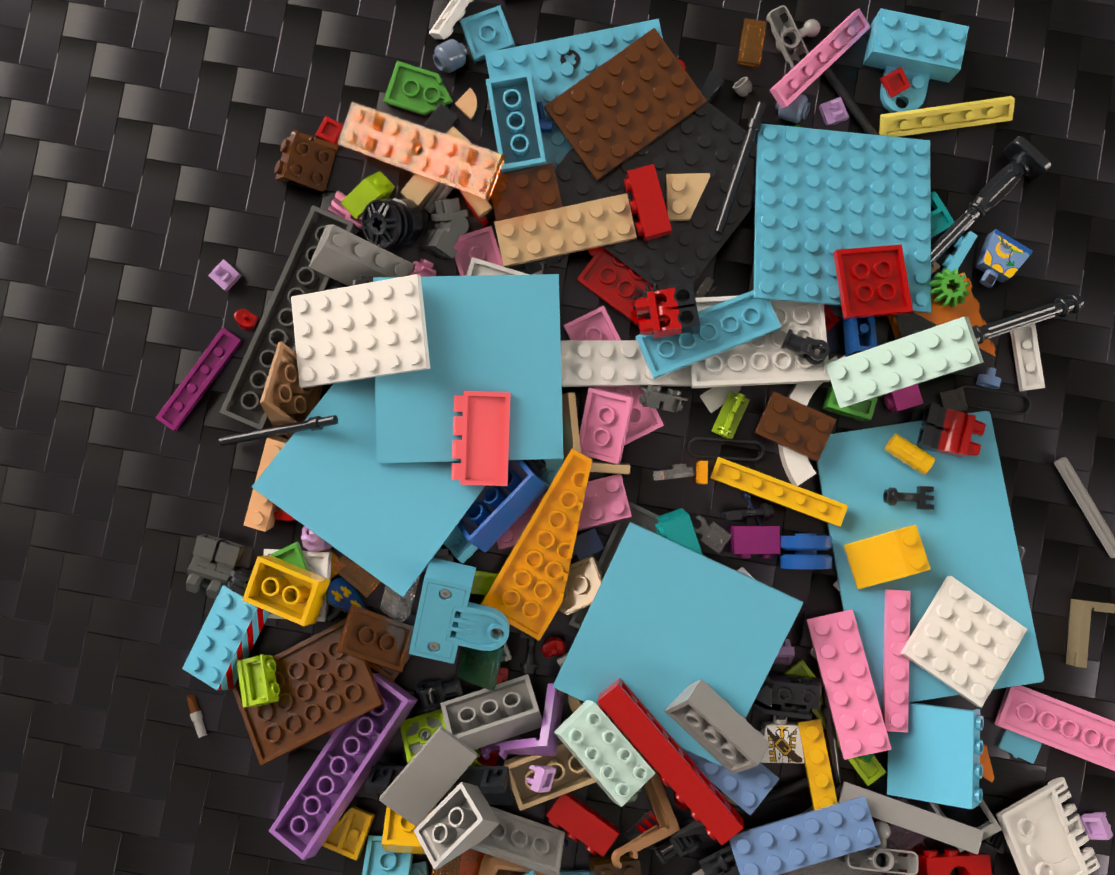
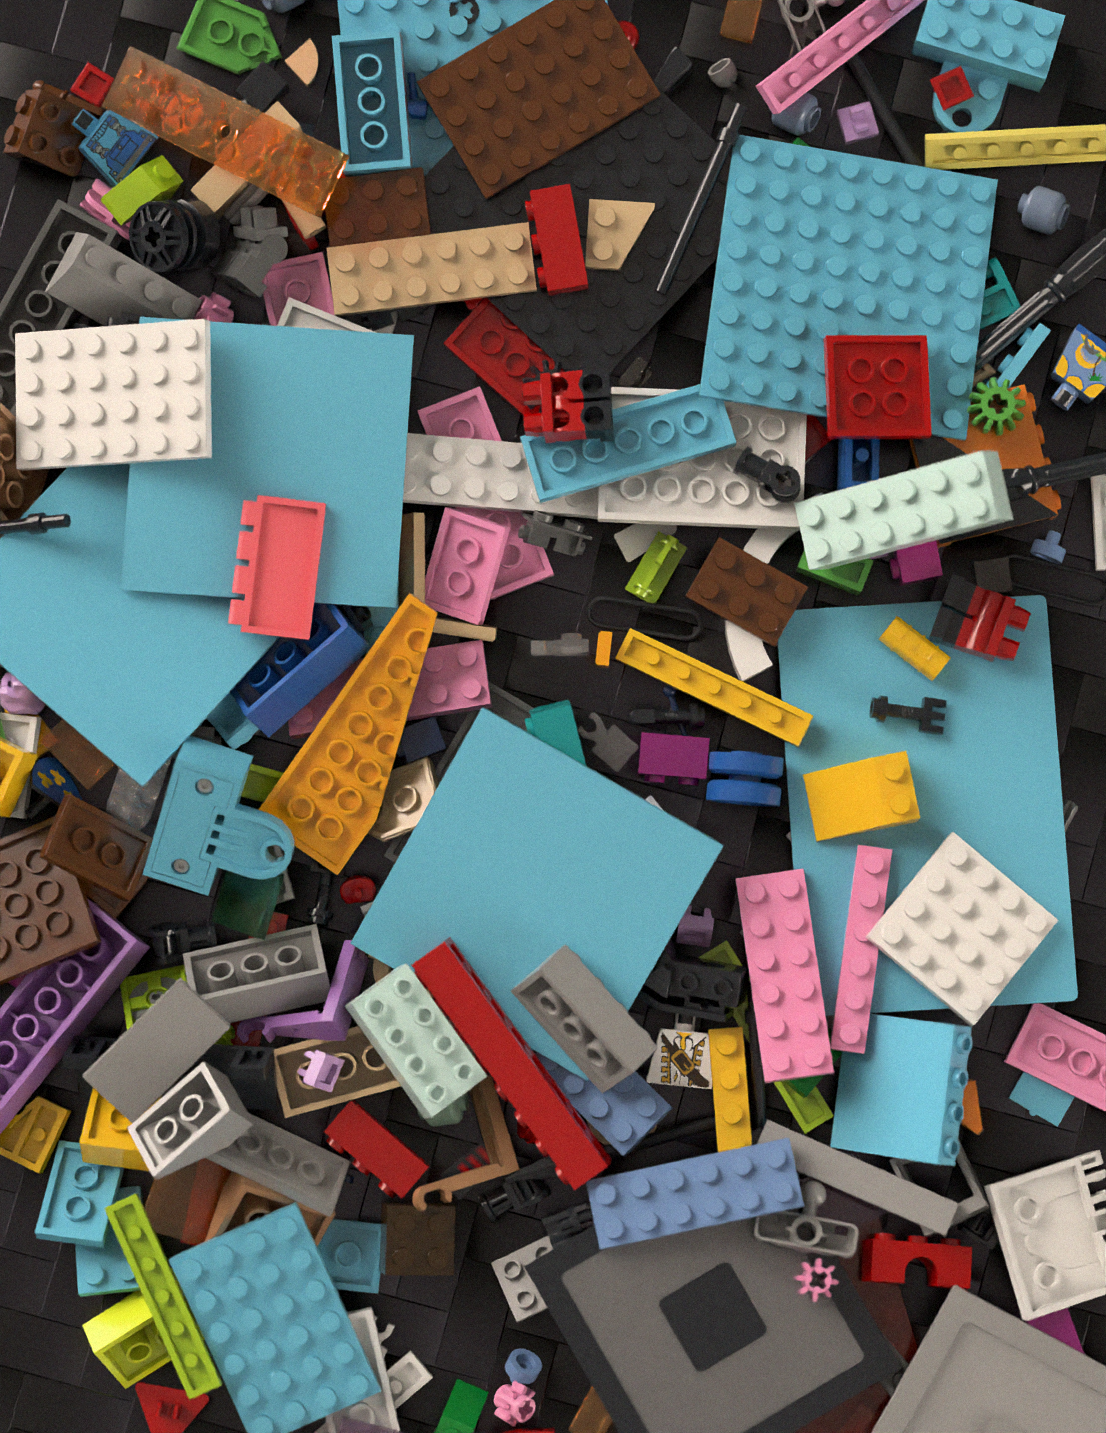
camera: 10 degrees right, 0 degrees up
none -> torso [71,109,158,187]
none -> sand blue head [1017,186,1070,235]

